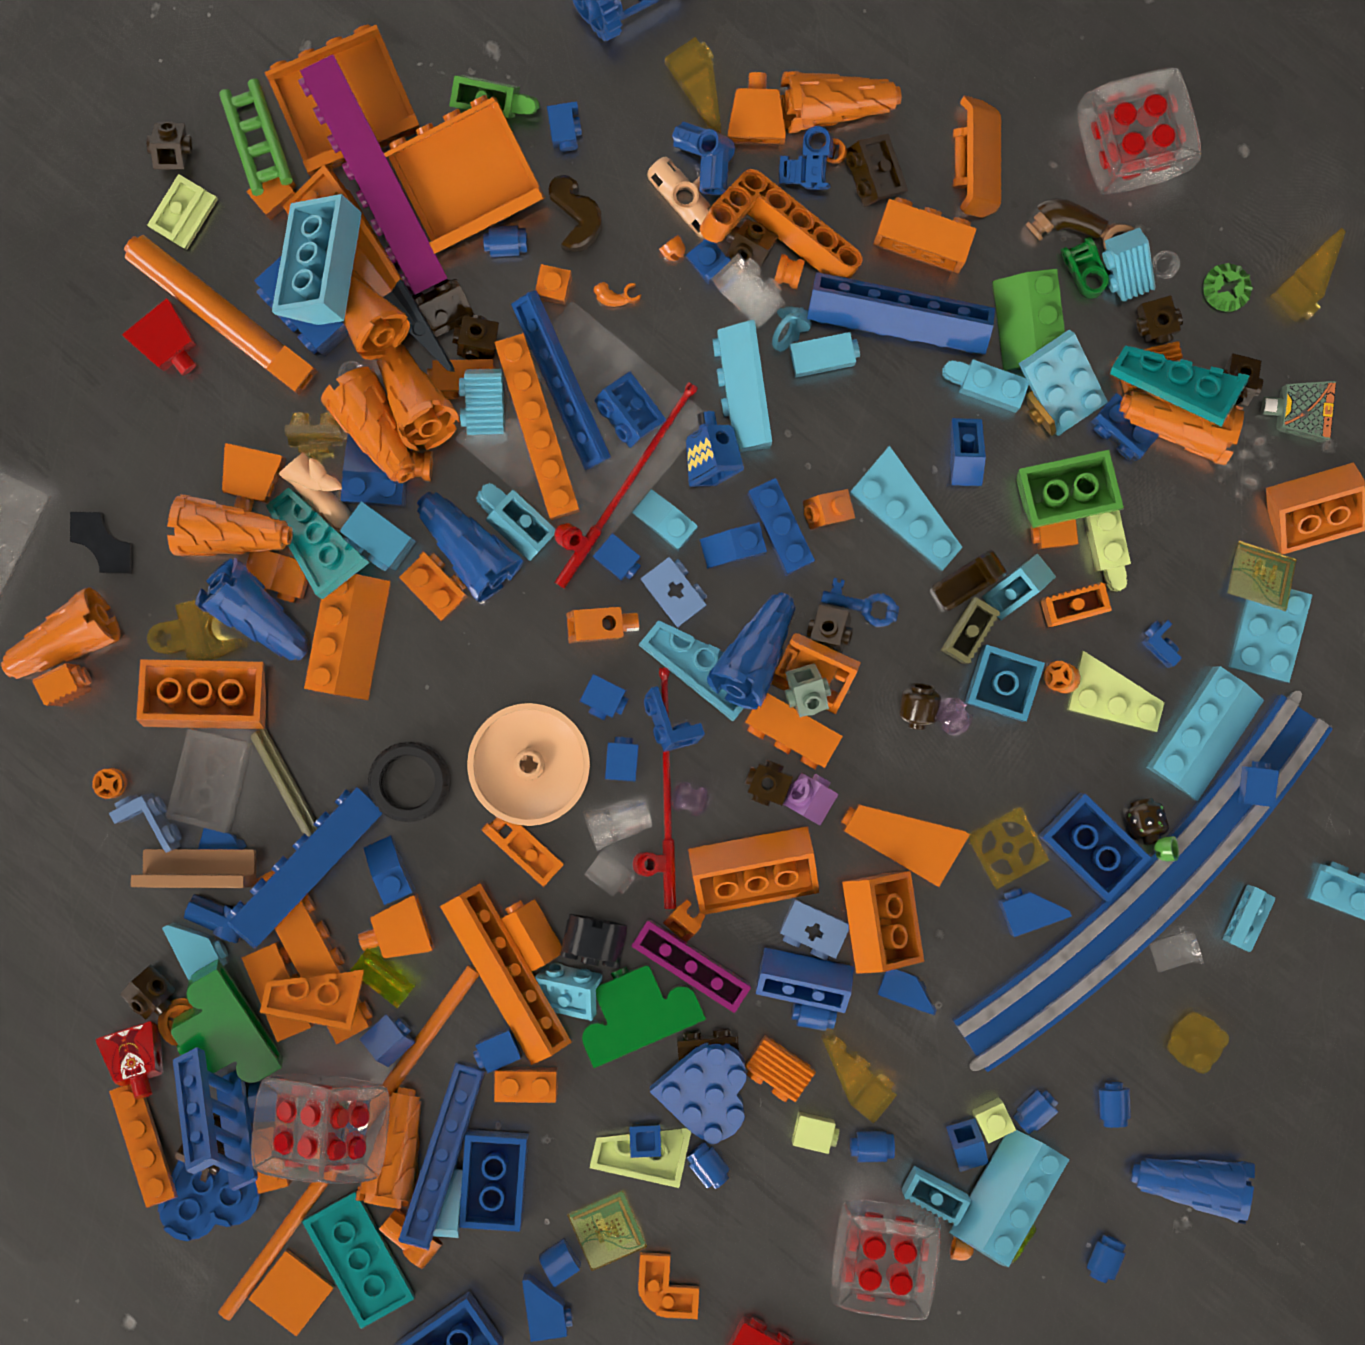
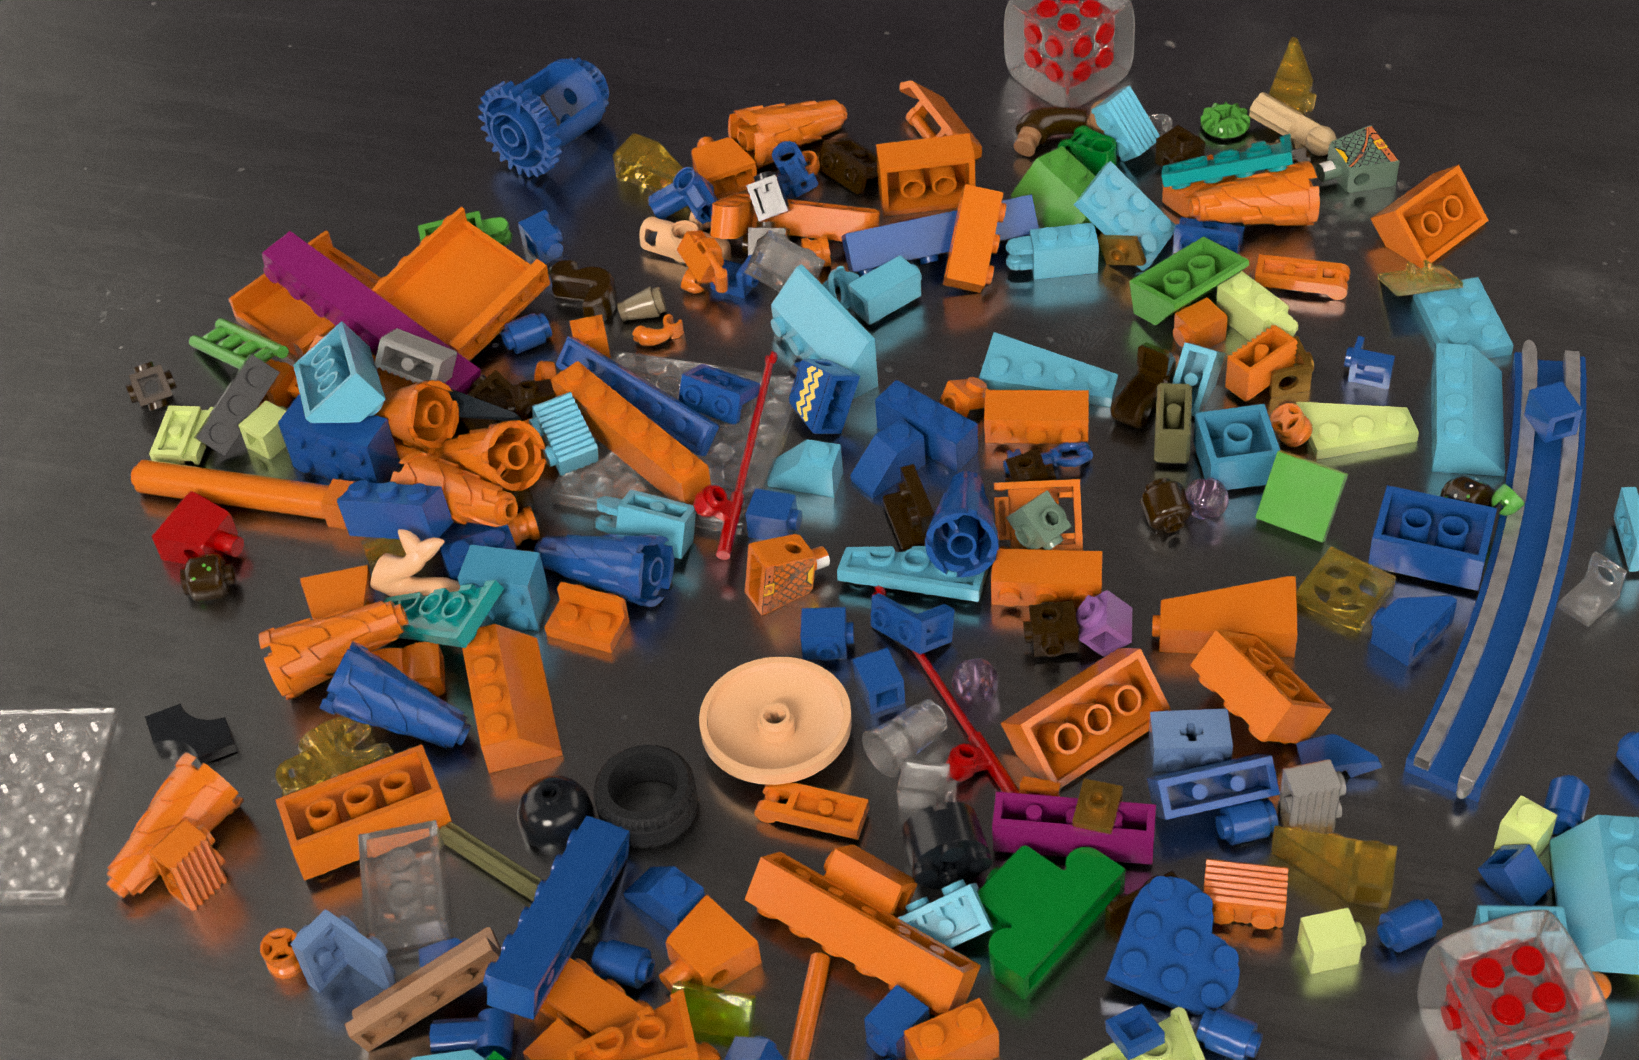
camera: 20 degrees left, 40 degrees down
medium blue brick [640,557,707,628] -> none
blue slope [950,418,986,486] -> none
none -> dark brown head [180,553,236,602]
none -> black plate [194,354,280,456]
none -> yellowish green brick [239,400,287,461]
none -> blue brick [337,480,453,541]
none -> light grey brick [374,328,457,383]
none -> black cylinder [517,775,596,855]
none -> orange tile [534,361,558,390]
none -> blue brick [591,939,655,989]
none -> dark tan cone [617,286,667,322]
none -> orange piece [677,230,728,293]
none -> bracket [746,171,791,222]
none -> dark brown bracket [883,464,934,550]
none -> orange brick [942,184,1007,293]
none -> orange brick [984,390,1089,444]
none -> pearl gold bracket [1072,778,1123,834]
none -> tan piece [1249,92,1337,156]
none -> orange plate [1254,254,1350,300]
none -> bright green tile [1255,450,1348,543]
none -> pearl gold bracket [1269,336,1314,398]
none -> light grey brick [1277,759,1346,843]

